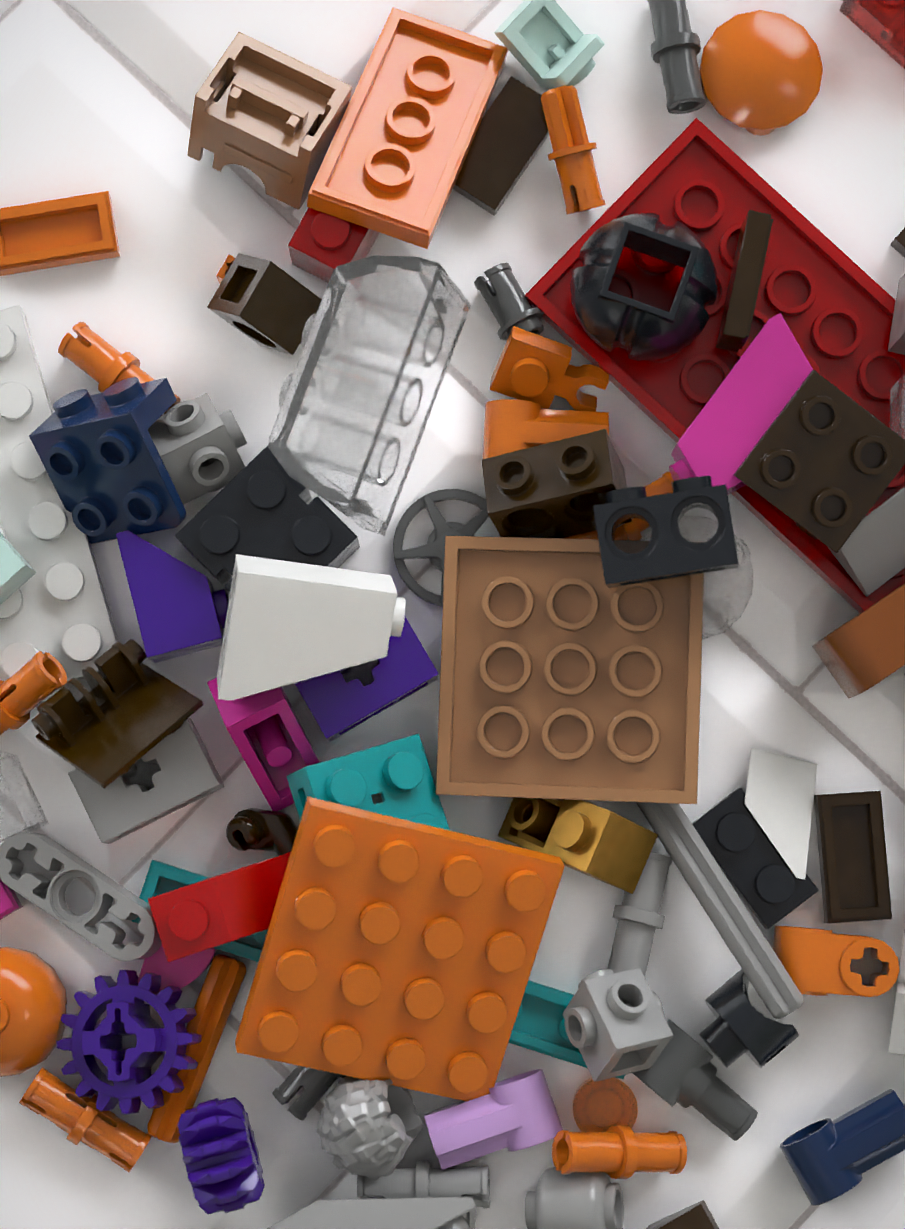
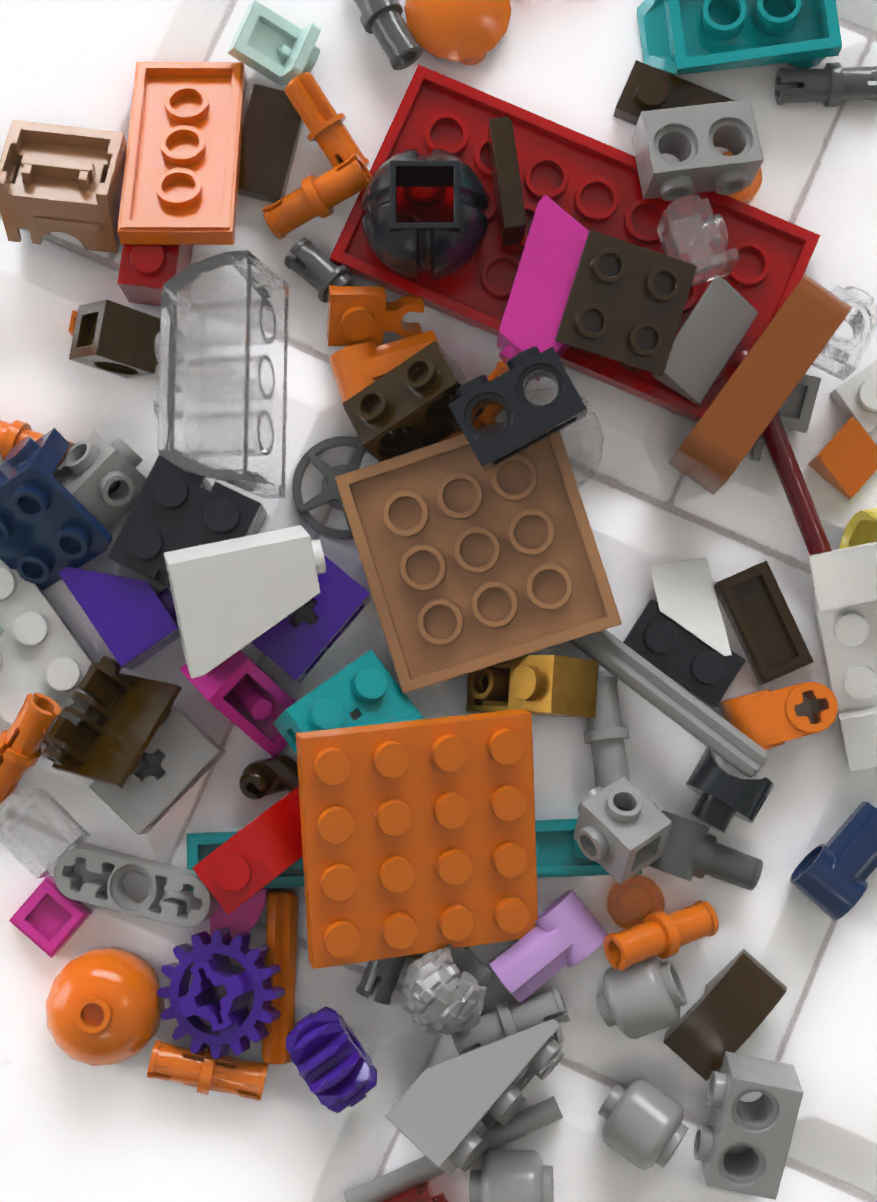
camera: 20 degrees left, 0 degrees up
none -> orange pin [262,153,372,240]

